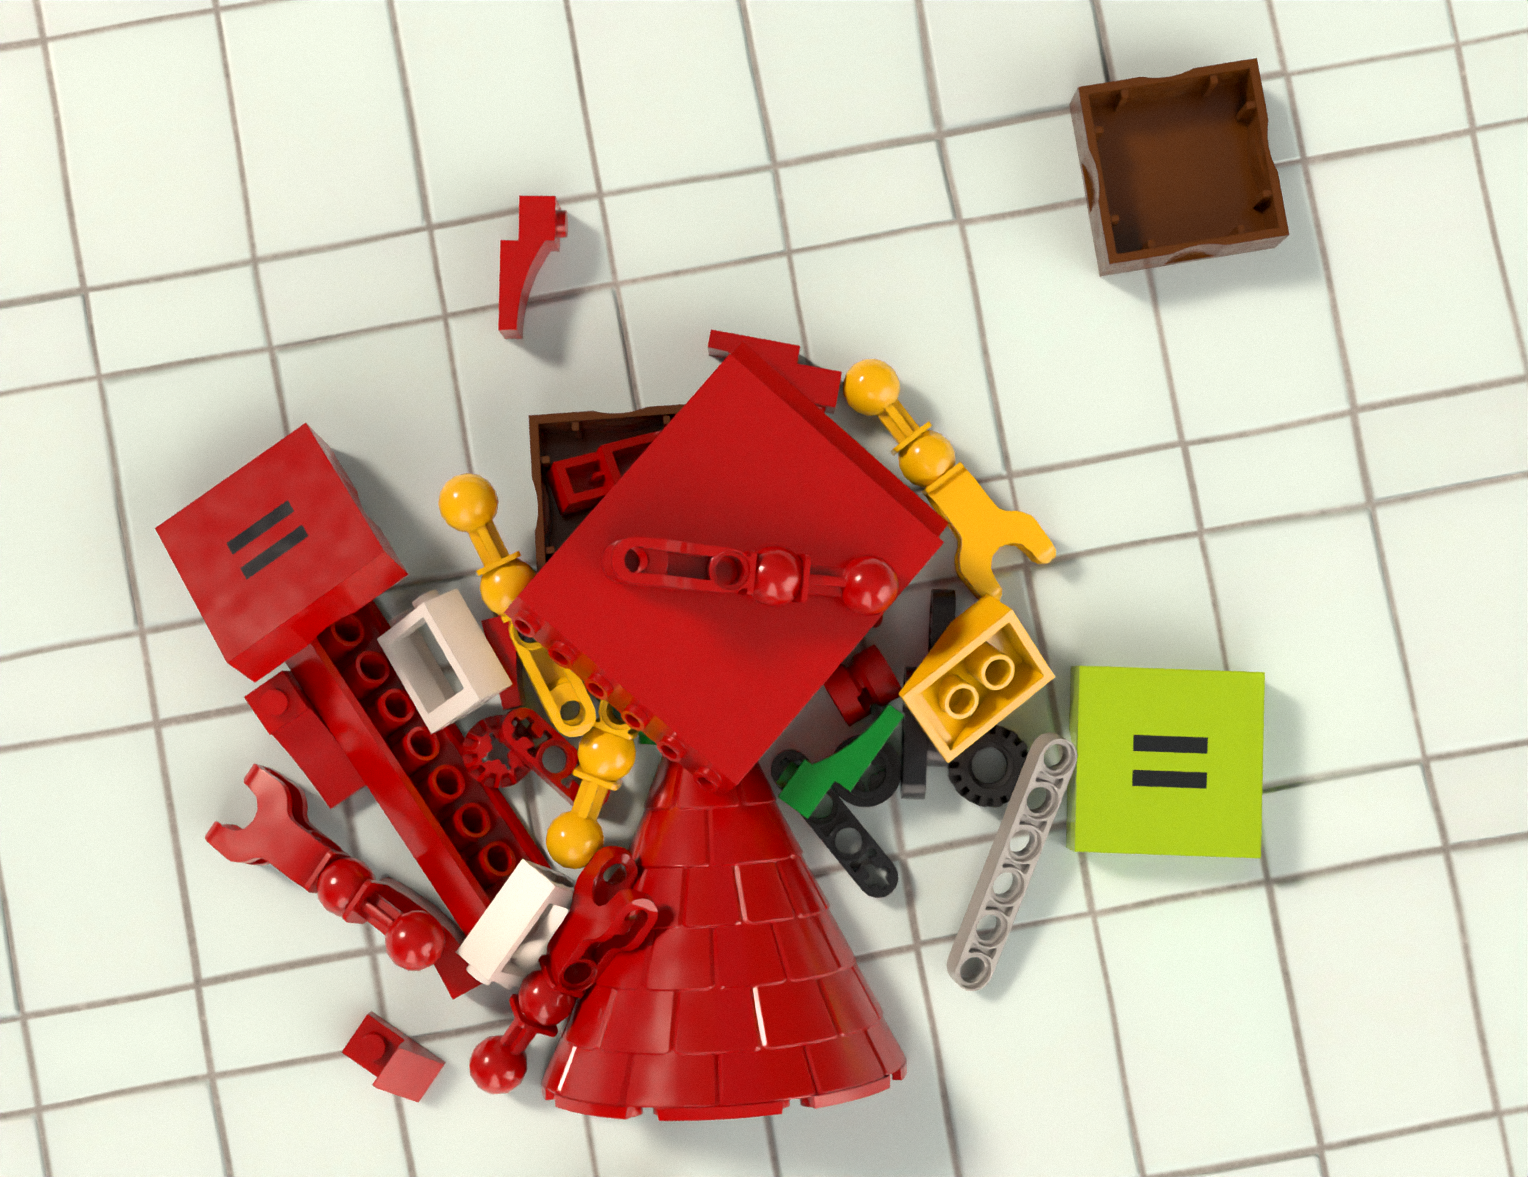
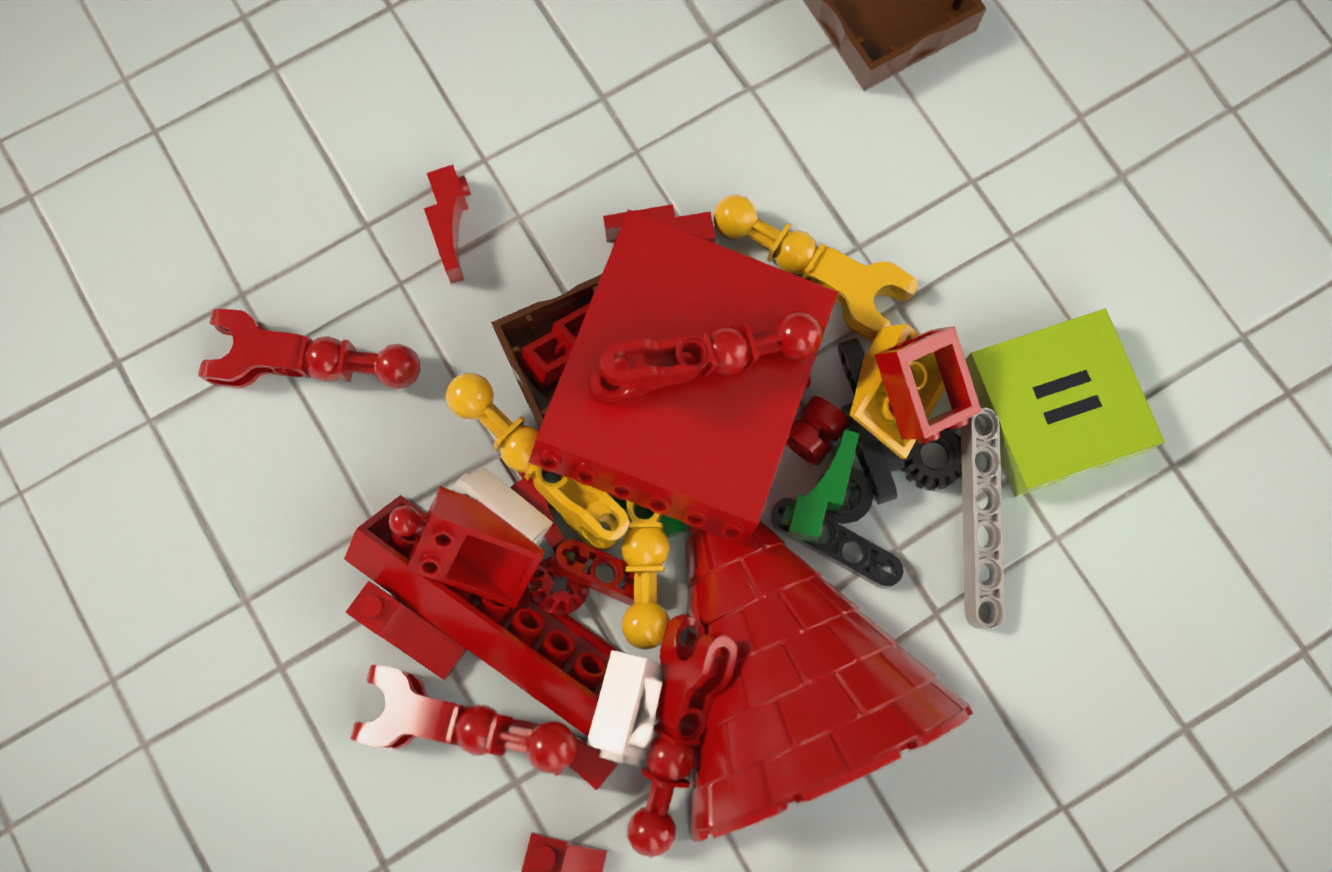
camera: 25 degrees left, 10 degrees down
red tile [155,423,409,683] -> none
none -> red piece [198,309,421,390]
none -> red slope [389,486,544,608]
none -> red window [874,326,982,443]

